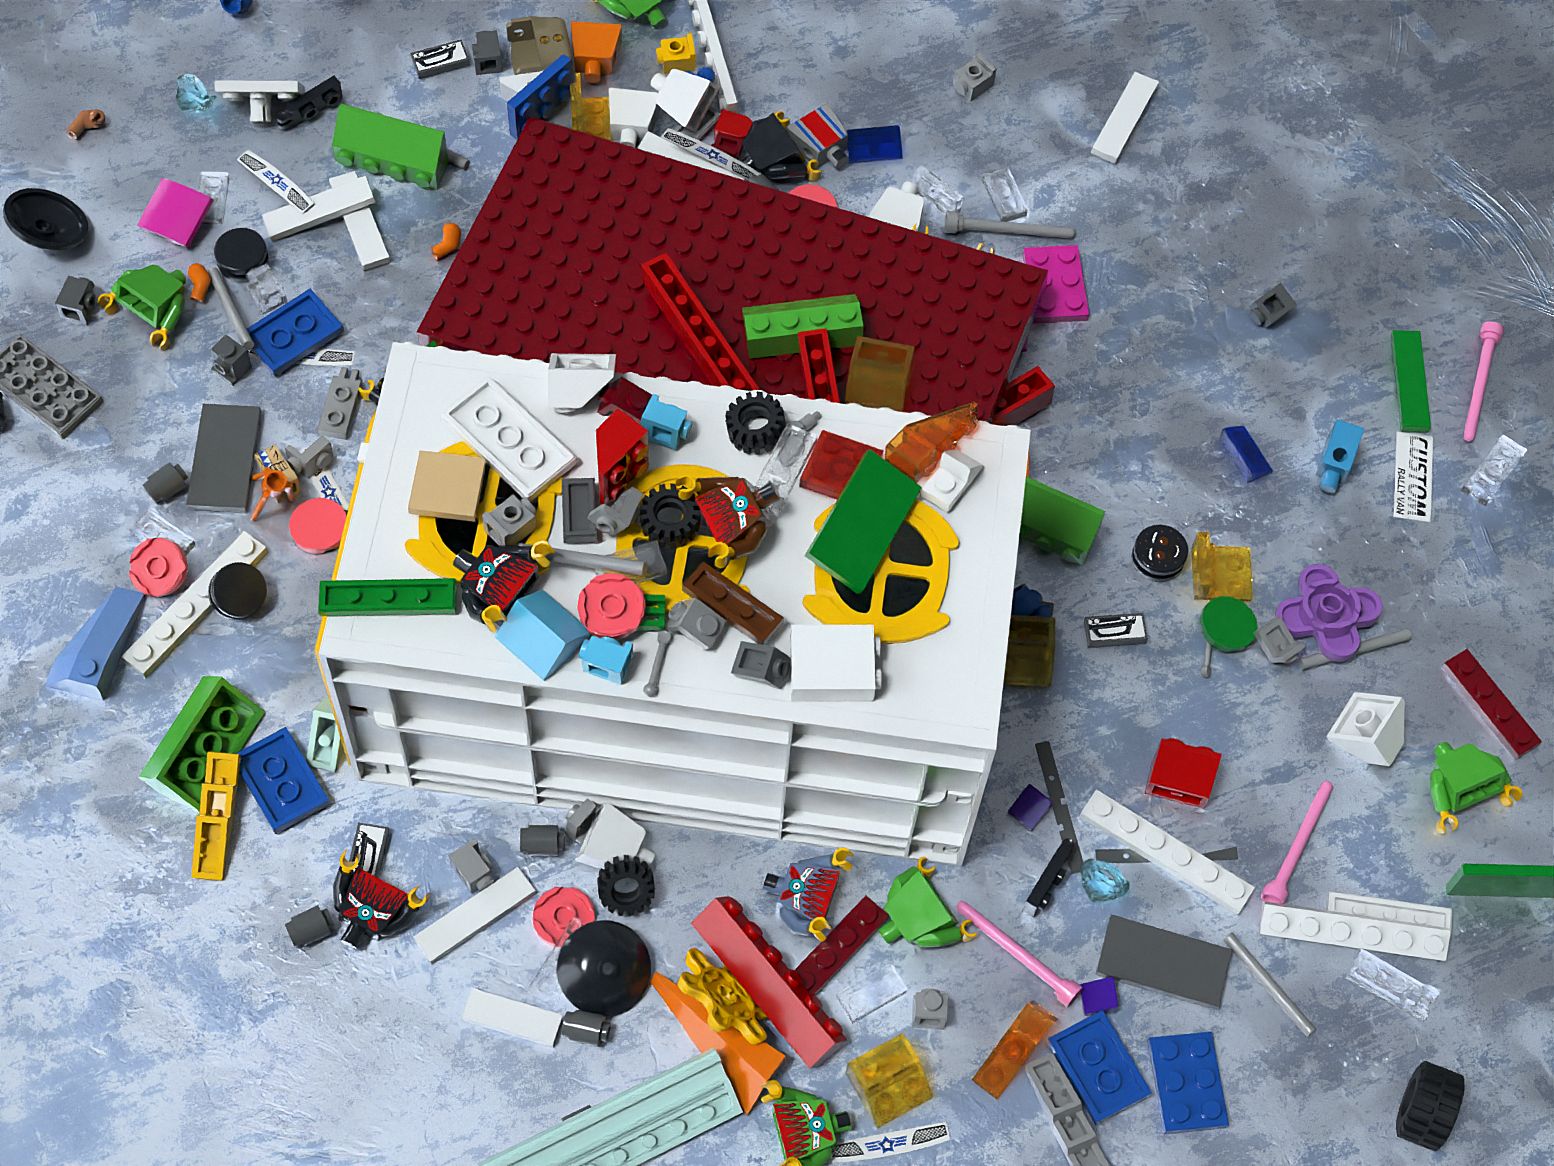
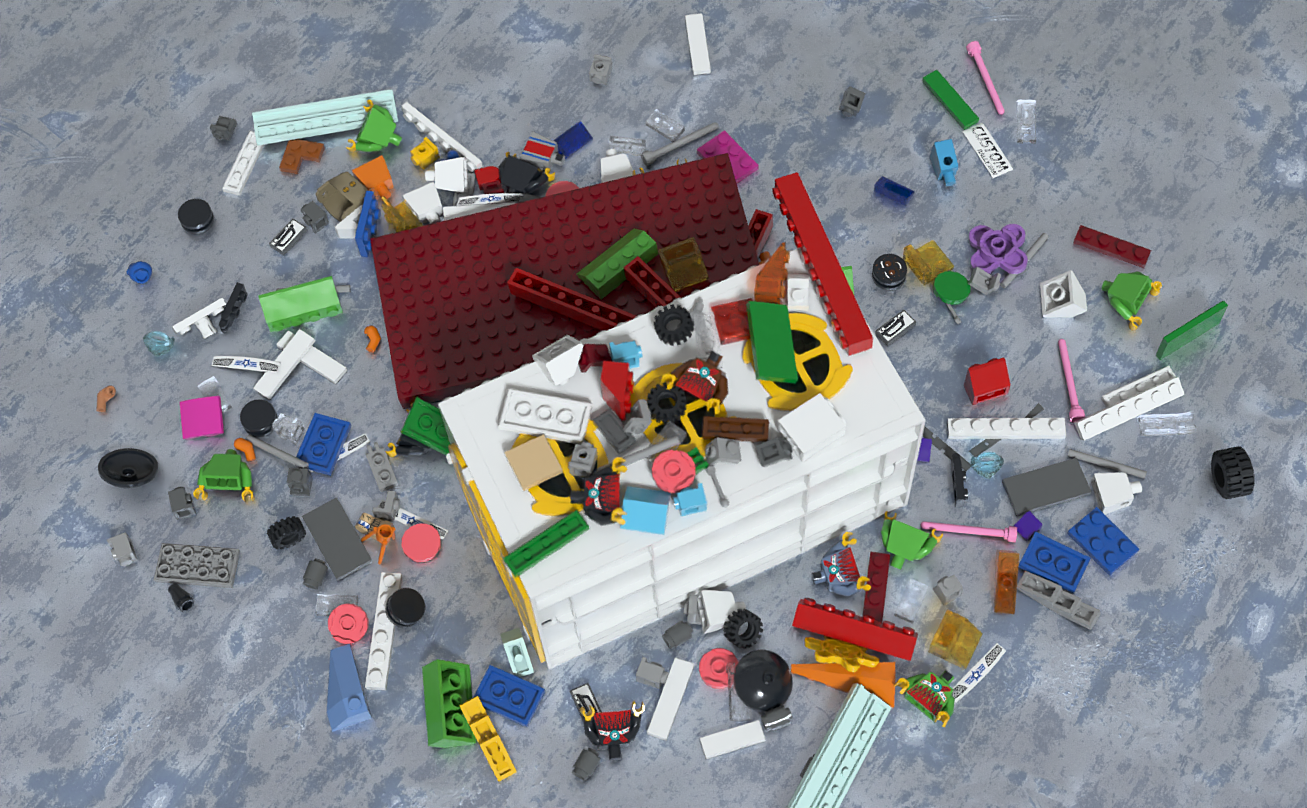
camera: 25 degrees left, 0 degrees up
none -> black tyre [267,516,306,549]
none -> red brick [772,172,873,356]
none -> white torso [1091,472,1142,514]

